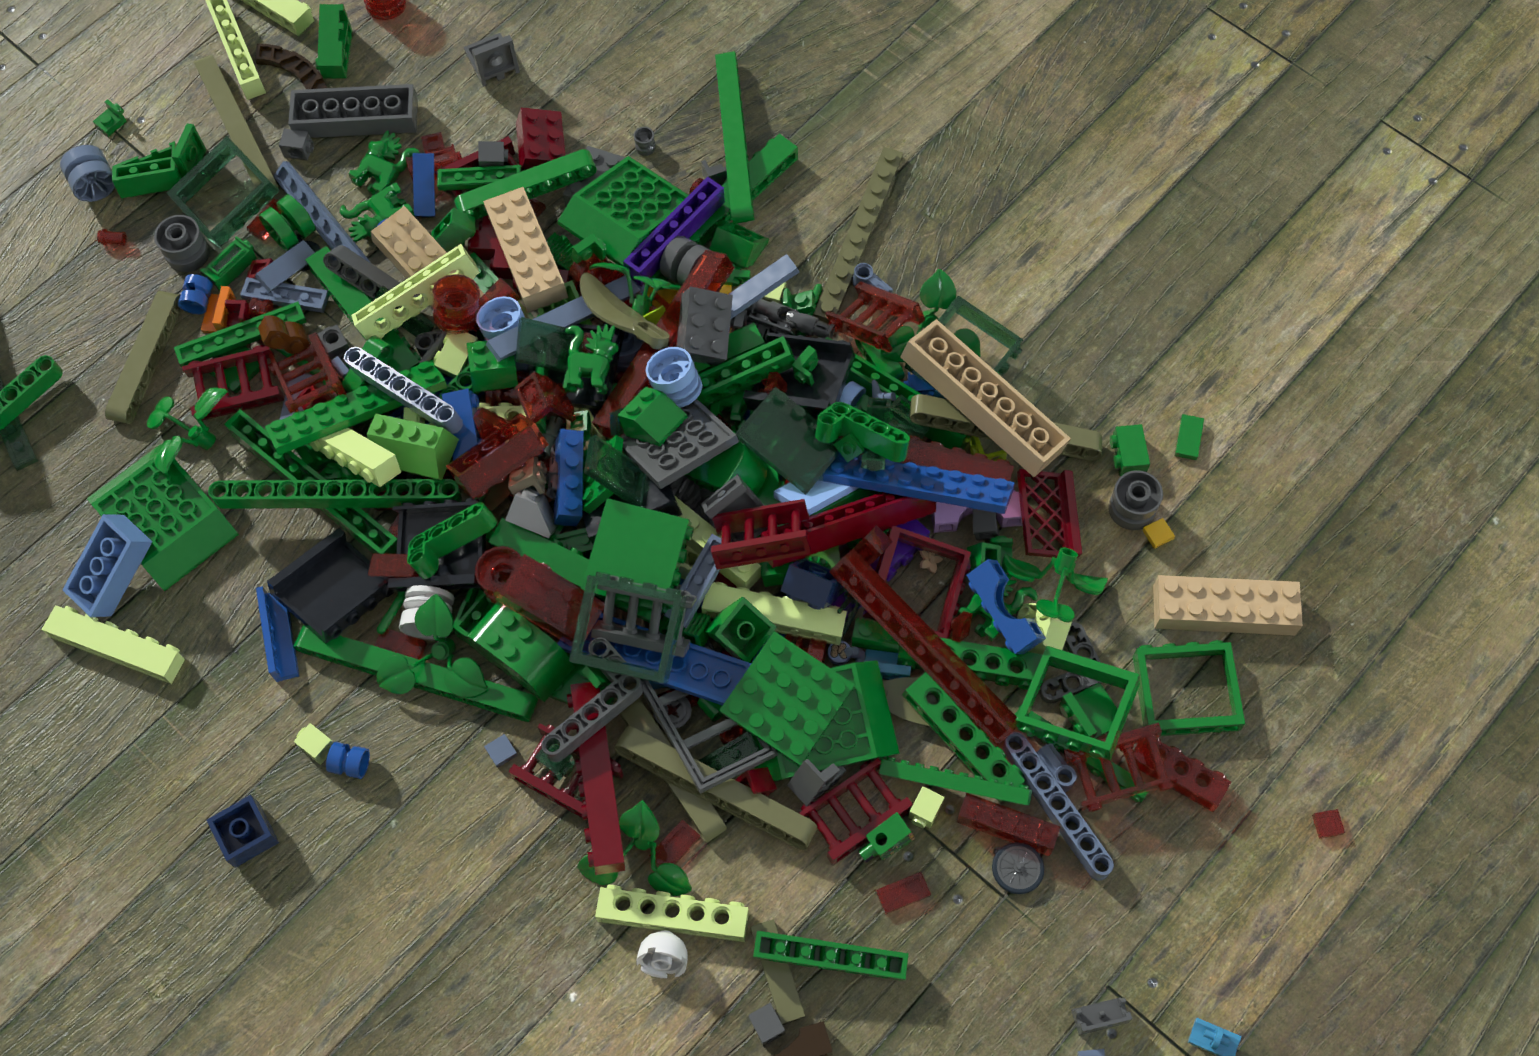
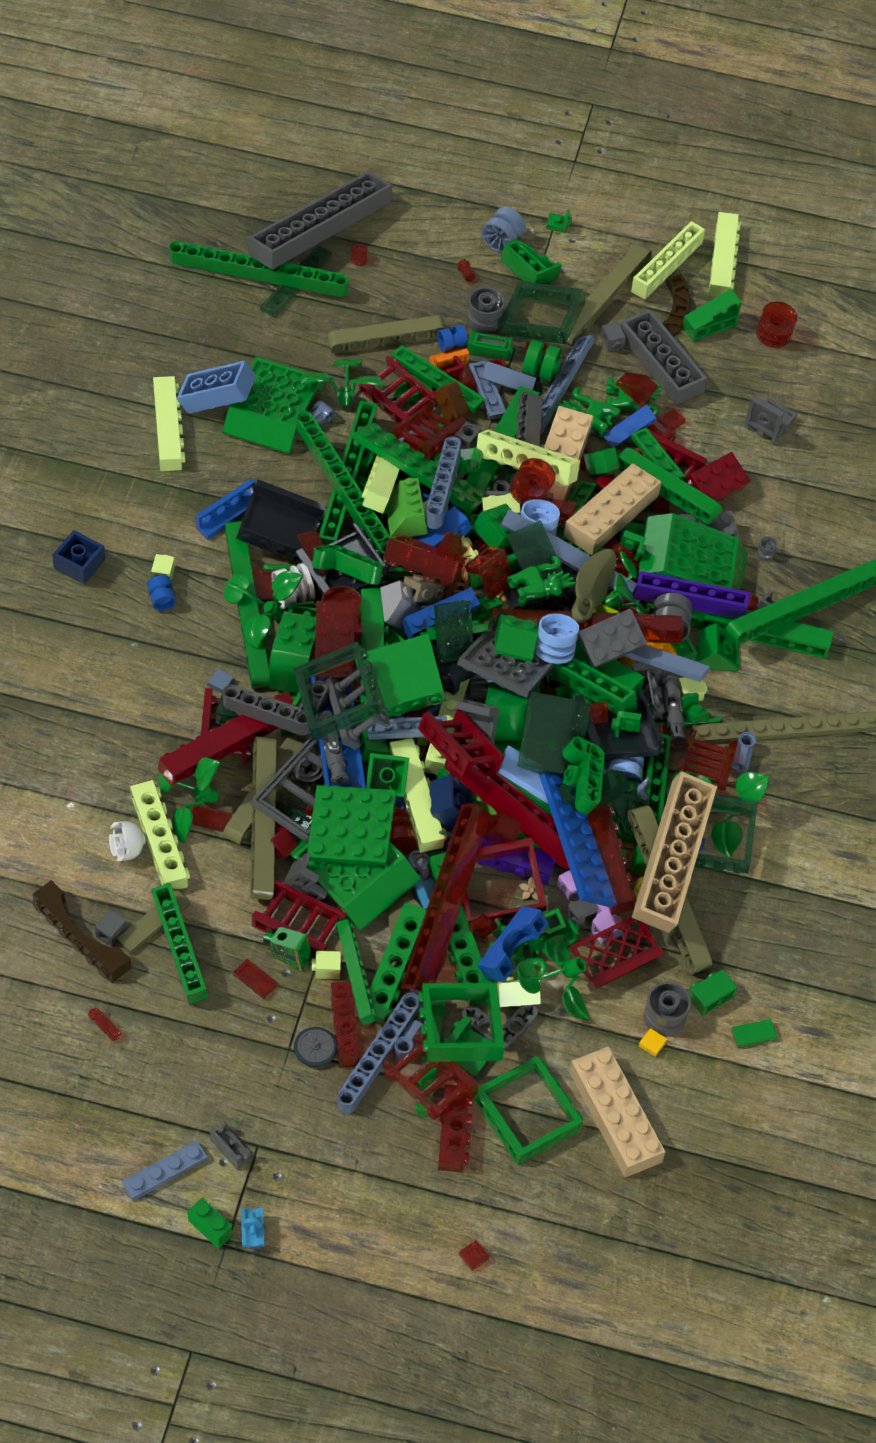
camera: 55 degrees right, 10 degrees down
green tile [171,123,207,182] -> none
dark grey brick [478,141,508,167] -> none
none -> sand blue piece [310,400,336,425]
none -> dark grey piece [317,711,349,785]
none -> clear red wheel [351,244,368,266]
none -> clear red slope [615,373,659,407]

